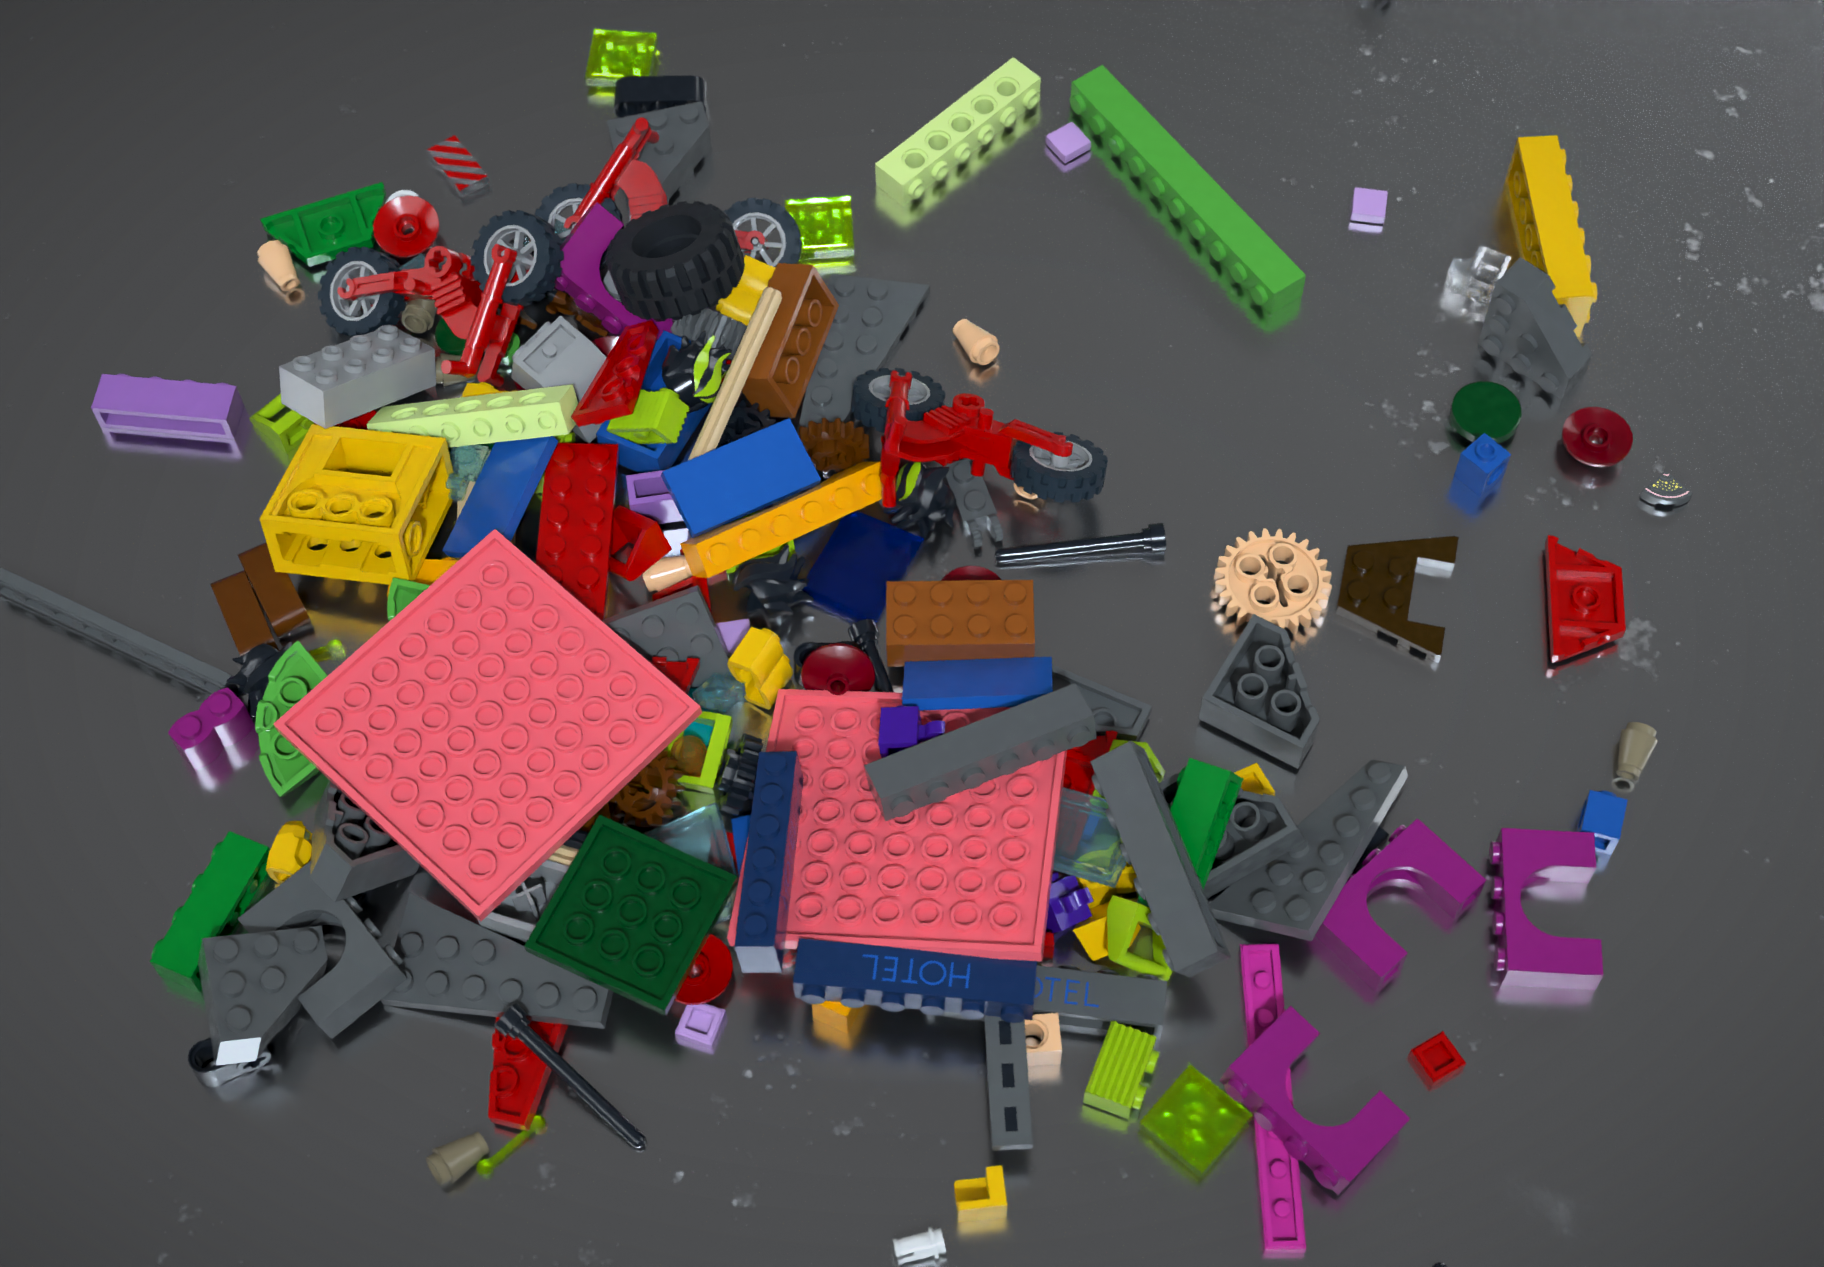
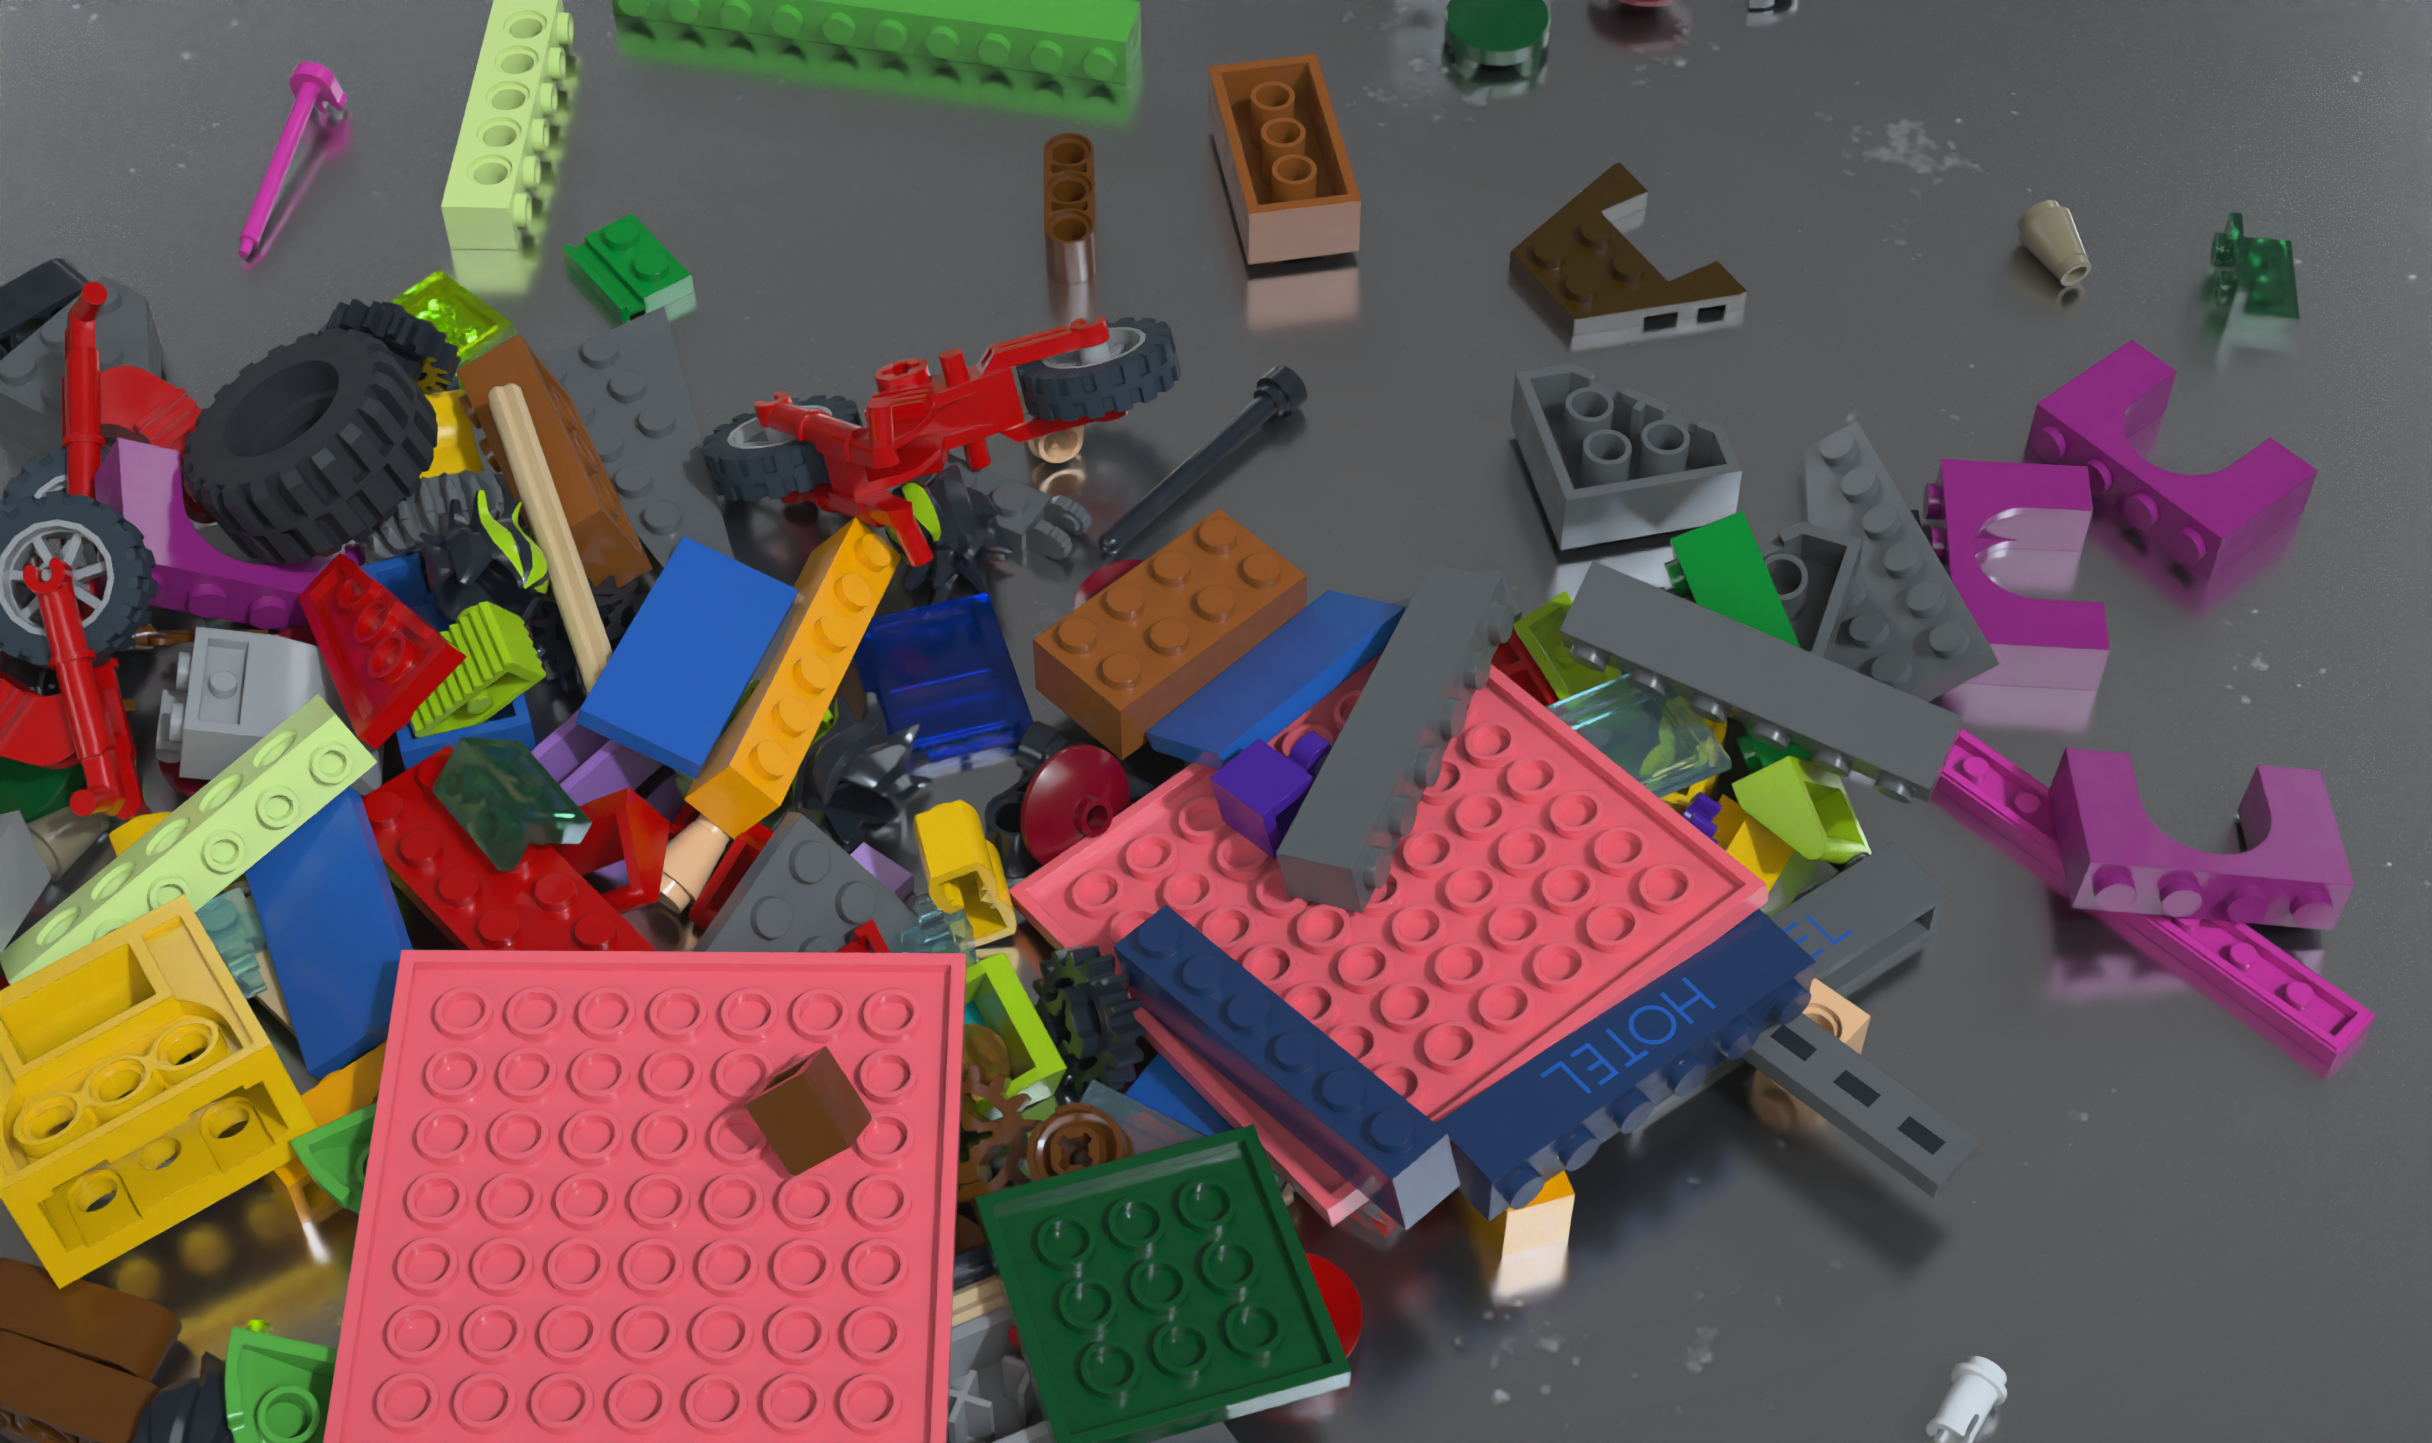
camera: 45 degrees left, 10 degrees down
lavender tile [675,1003,727,1050] -> none
reddish brown gear [798,418,870,474] -> none
light nougat cone [953,319,1000,365] -> none
yellow panel [954,1165,1007,1222] -> none
lavender tile [1046,122,1091,164] -> none
lime brick [1083,1021,1160,1119] -> none
clear neon green plate [1139,1064,1253,1178] -> none
light nougat gear [1214,528,1332,634] -> none
red tile [1409,1031,1466,1087] -> none
blue brick [1454,433,1511,497] -> none
red wing [1545,535,1626,662] -> none
blue brick [1577,790,1628,855] -> none
none -> dark pink piece [238,61,348,258]
none -> black gear [325,299,461,395]
none -> clear green bracket [433,737,592,871]
none -> green plate [562,213,694,324]
none -> reddish brown panel [745,1046,872,1176]
none -> reddish brown wheel [1026,1103,1136,1181]
none -> reddish brown beam [1044,133,1097,285]
none -> dark orange brick [1208,54,1361,265]
none -> clear green bracket [2210,212,2300,336]

